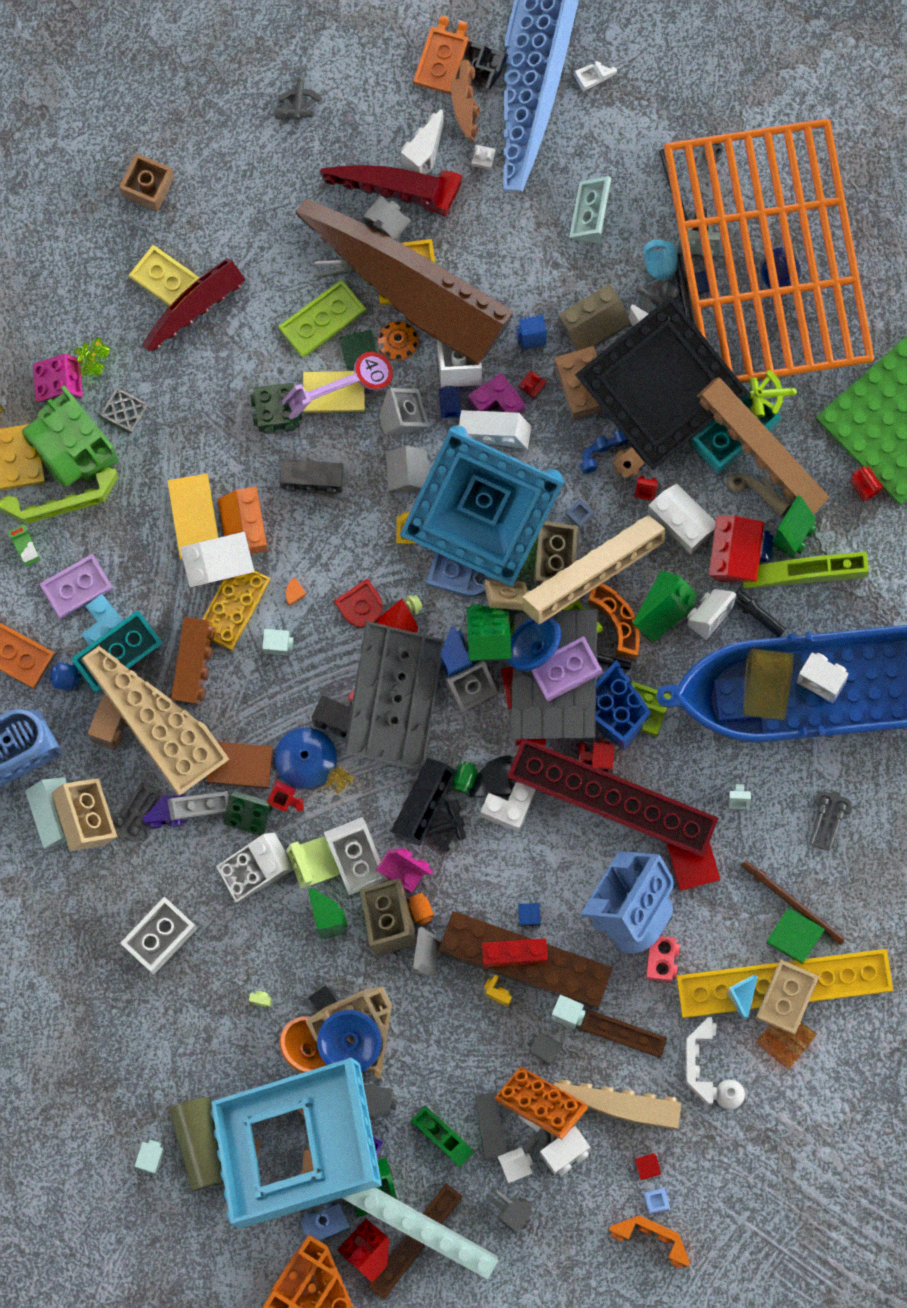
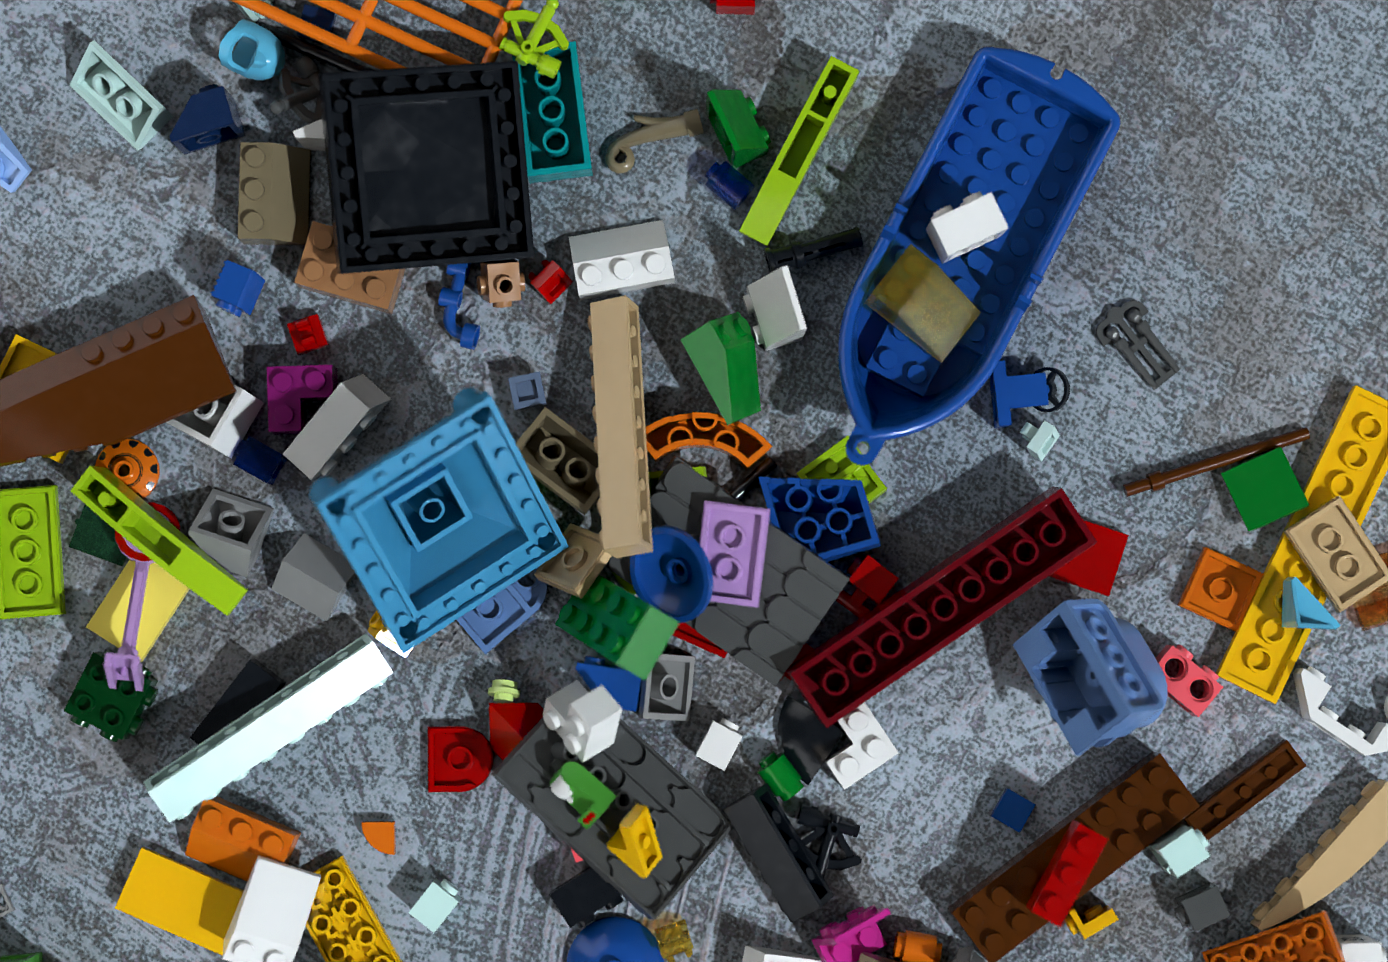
camera: 65 degrees left, 10 degrees up
medium nougat brick [697,377,830,514] -> none
red slope [709,515,764,582] -> none
none -> lime slope [70,465,248,616]
none -> light aqua brick [143,633,393,823]
none -> dark blue slope [170,84,246,155]
none -> white brick [543,680,622,763]
none -> bright green leg [550,761,617,829]
none -> yellow slope [606,804,663,878]
none -> white brick [695,717,743,771]
none -> blue piece [989,360,1070,429]
none -> orange tile [1177,547,1264,632]

